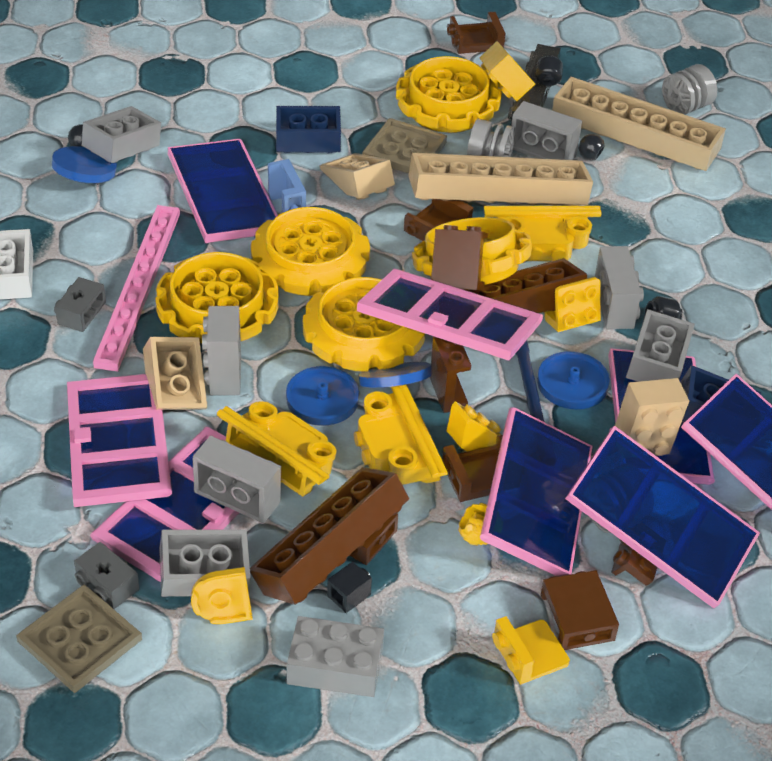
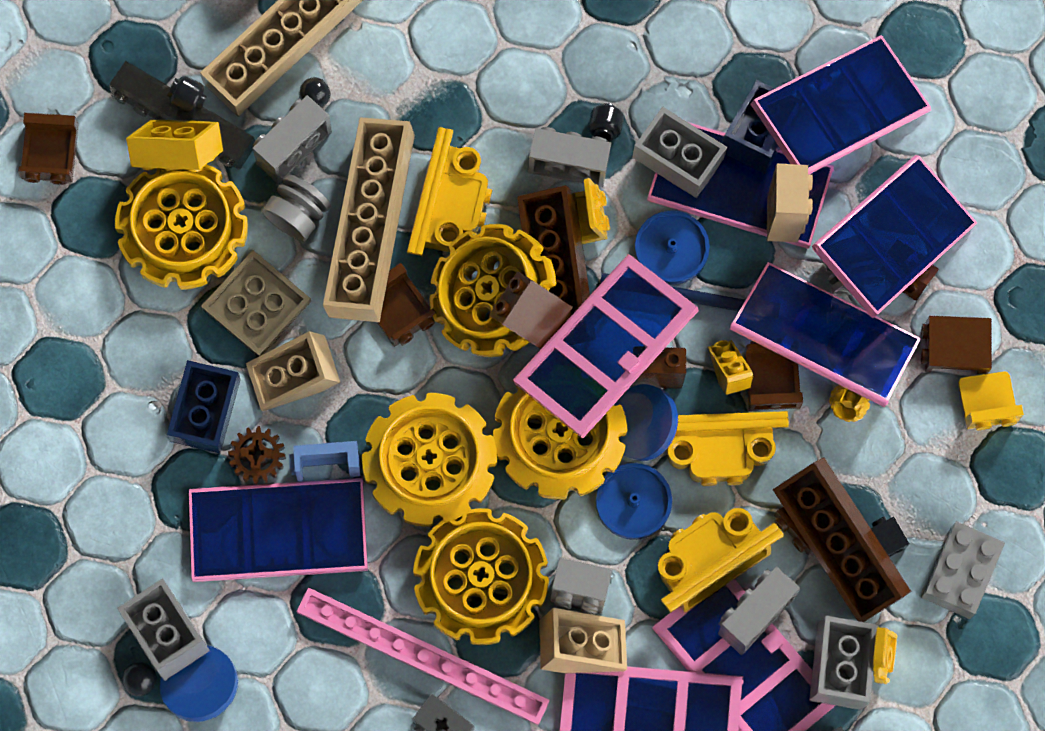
camera: 75 degrees left, 30 degrees up
none -> reddish brown gear [228,426,286,484]

